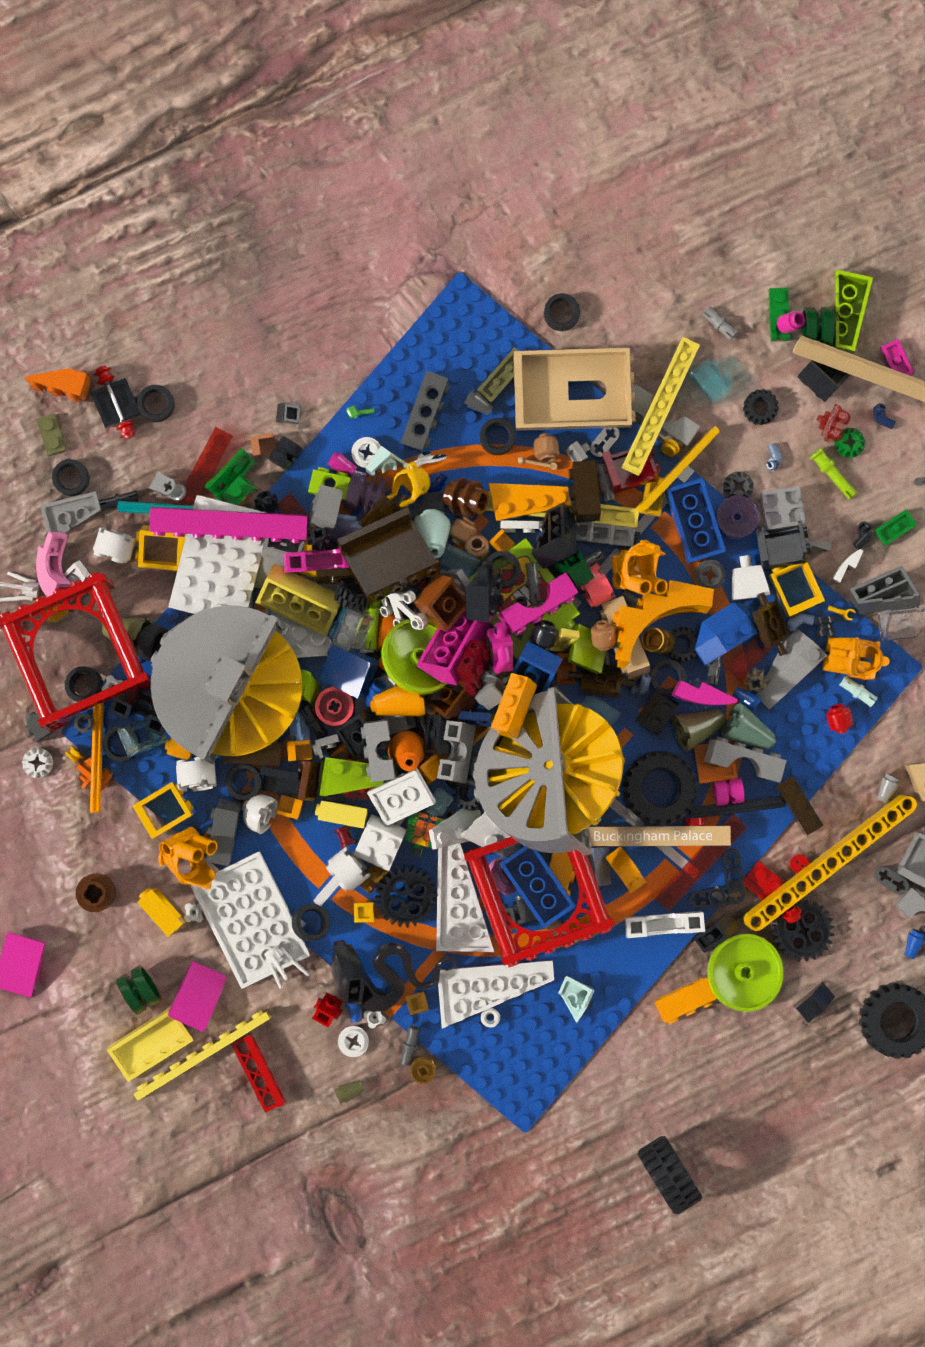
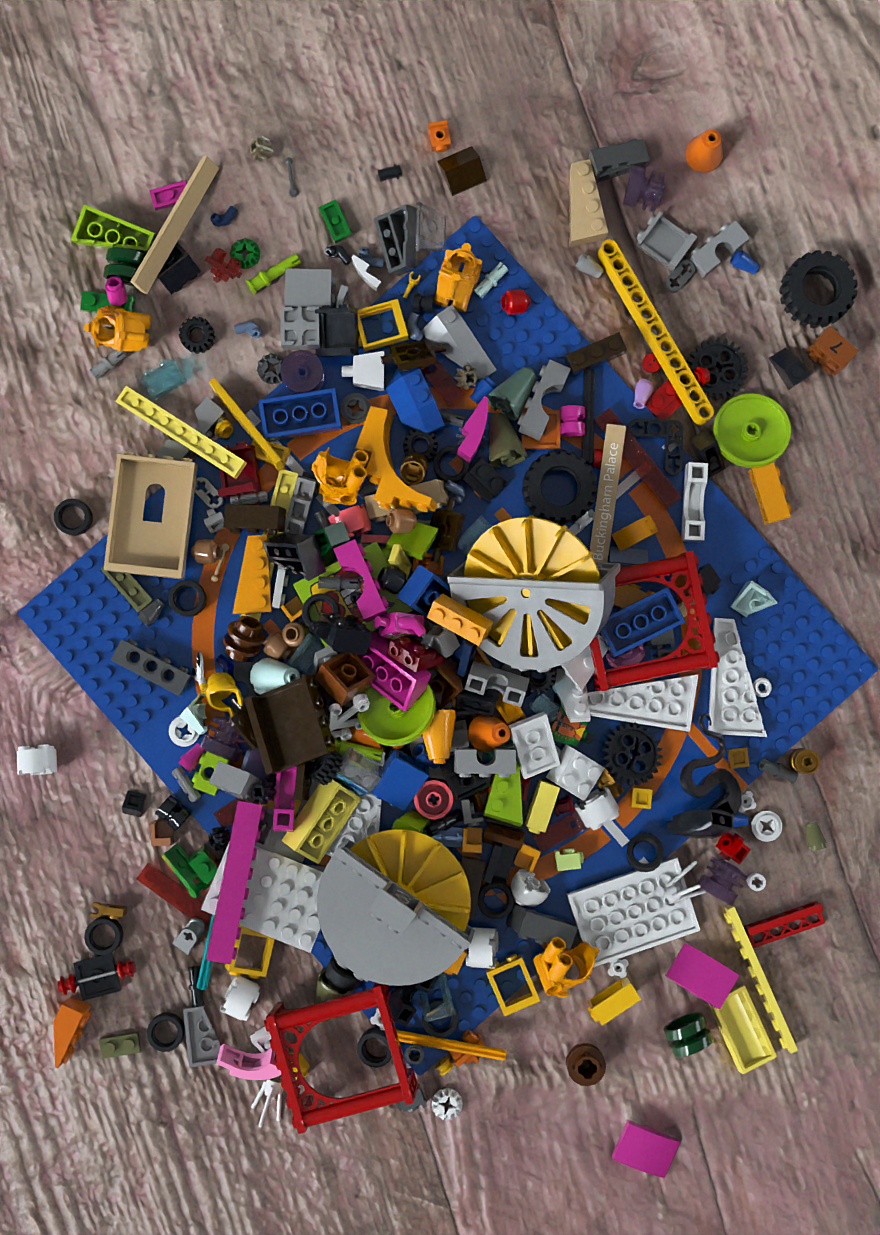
camera: 80 degrees left, 0 degrees up
bright green hand [346,405,374,419] -> none
none -> white brick [17,744,58,776]
none -> light orange helmet [84,306,151,352]
none -> pearl gold plate [91,902,127,919]
none -> light grey axle [172,766,201,802]
none -> light grey panel [285,269,336,309]
none -> sand blue arm [358,247,384,268]
none -> coral tile [361,534,391,545]
none -> clear red plate [532,811,587,853]
none -> yellowish green brick [554,848,584,871]
none -> lavender cone [633,379,654,409]
none -> clear purple wheel [696,856,748,906]
none -> black slope [697,563,722,595]
none -> white bush [747,873,766,891]
none -> dark orange brick [805,326,859,376]

